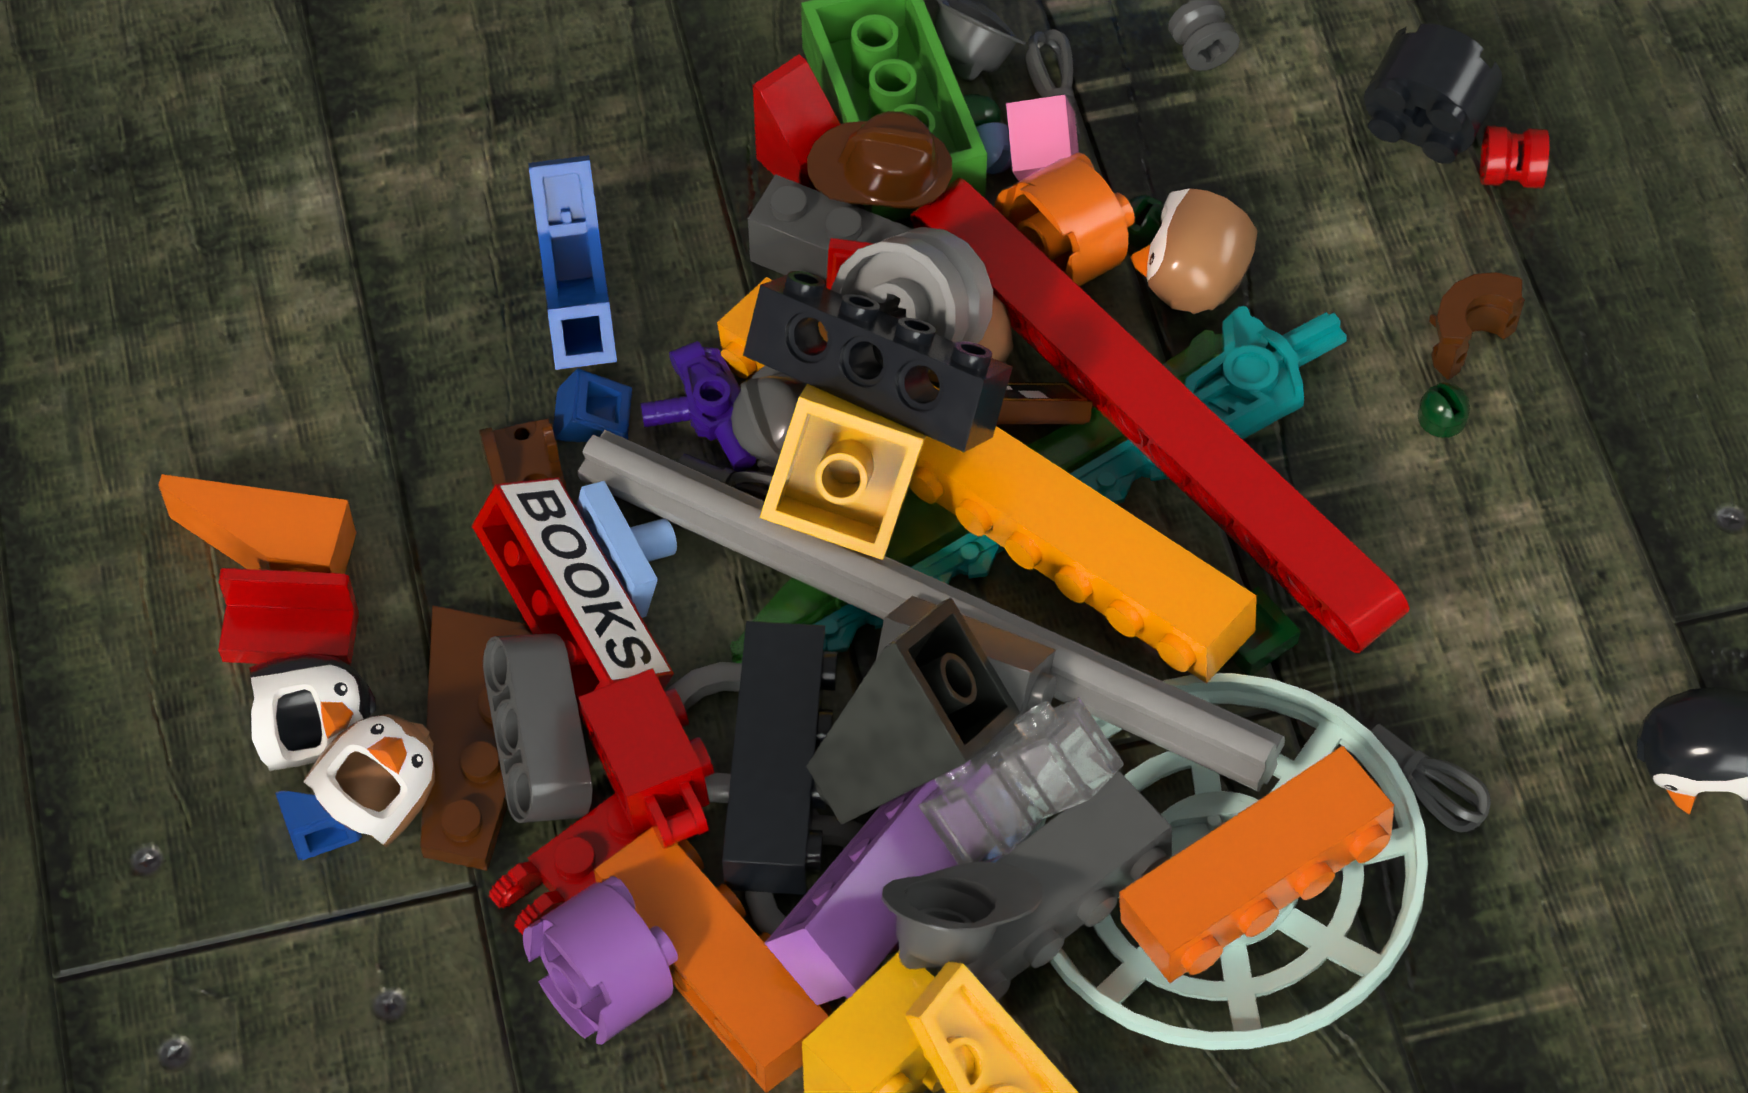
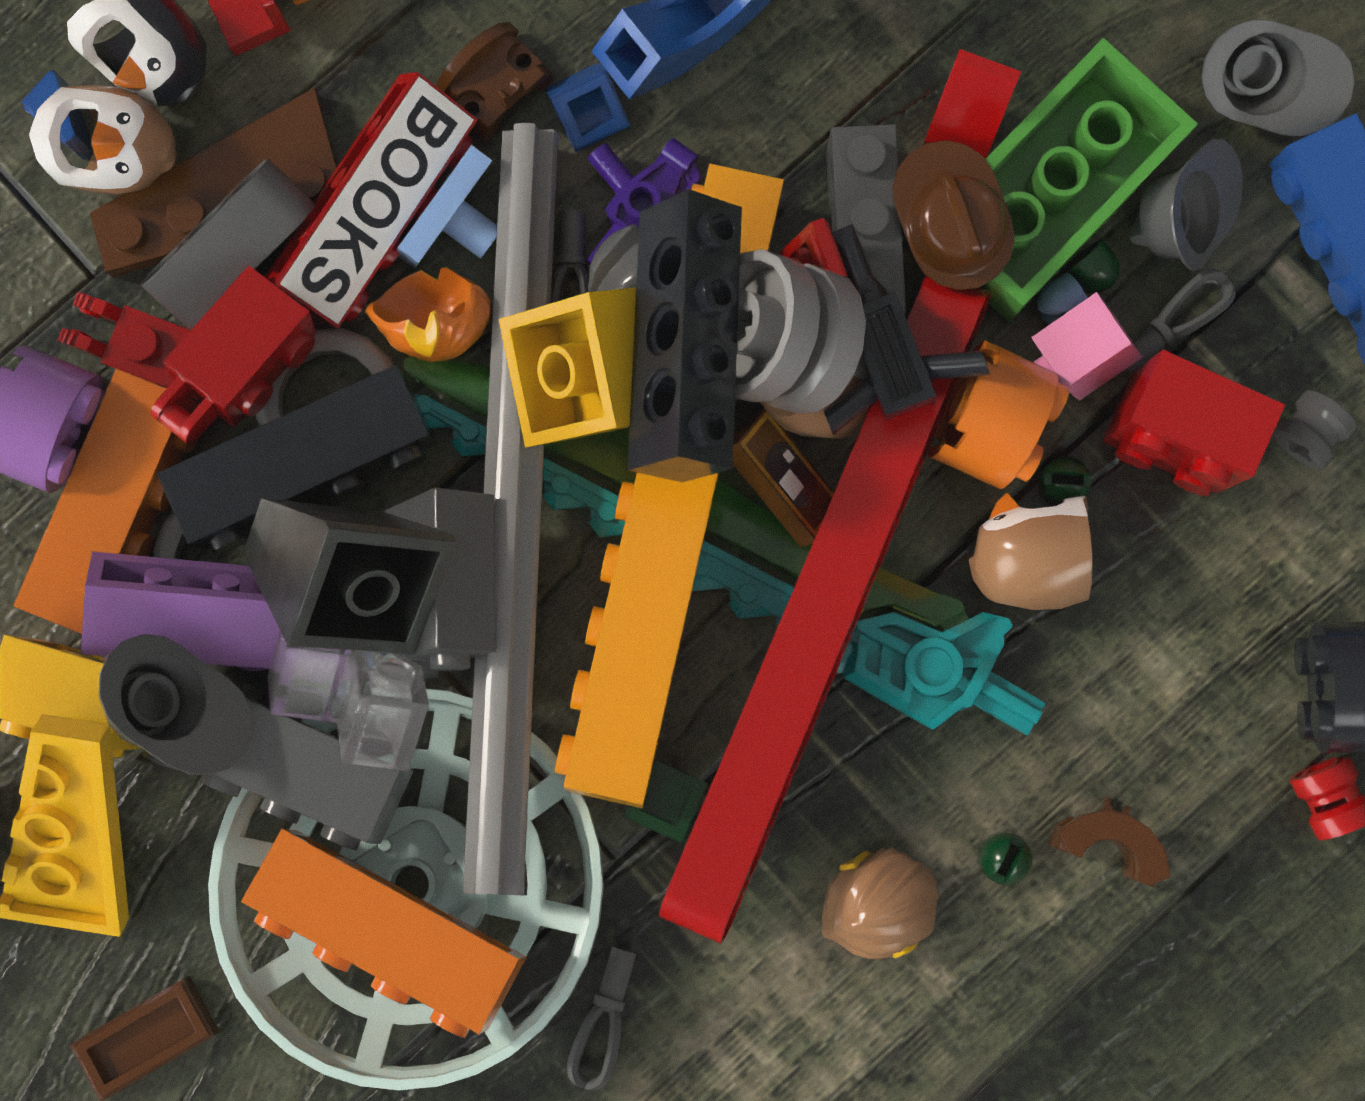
camera: 65 degrees right, 25 degrees up
none -> orange hair [365,266,492,362]
none -> medium nougat hair [822,847,939,959]
none -> black piece [824,224,990,435]
none -> red brick [1101,349,1285,496]

